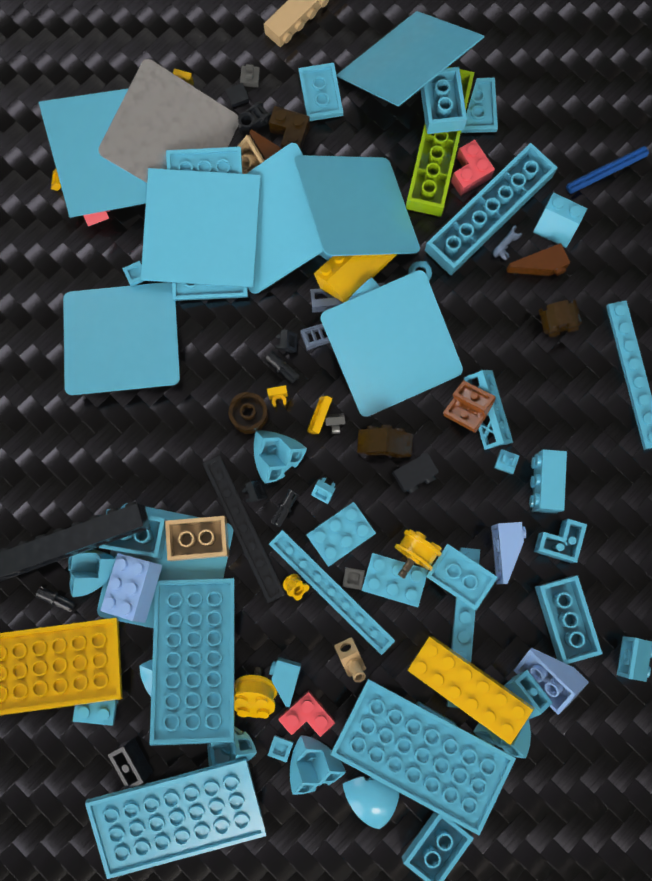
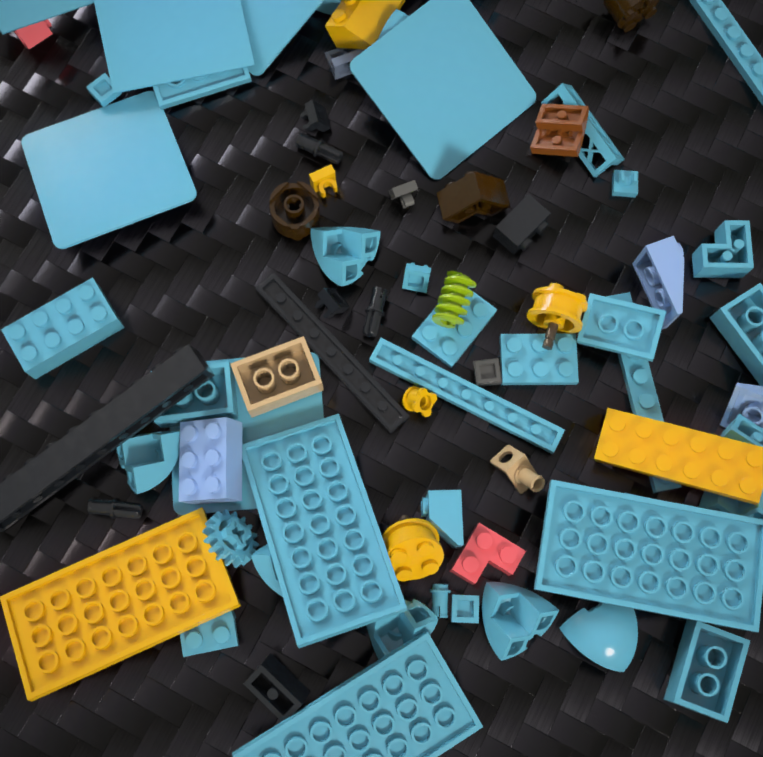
camera: 20 degrees left, 5 degrees down
sand blue slope [300,324,330,351] -> none
yellow tile [307,396,332,434] -> none
medium azure brick [529,449,567,514] -> none
none -> medium azure brick [1,277,125,379]
none -> medium azure gear [202,509,259,568]
none -> medium azure pin [429,584,451,618]
none -> lime piece [432,271,476,328]

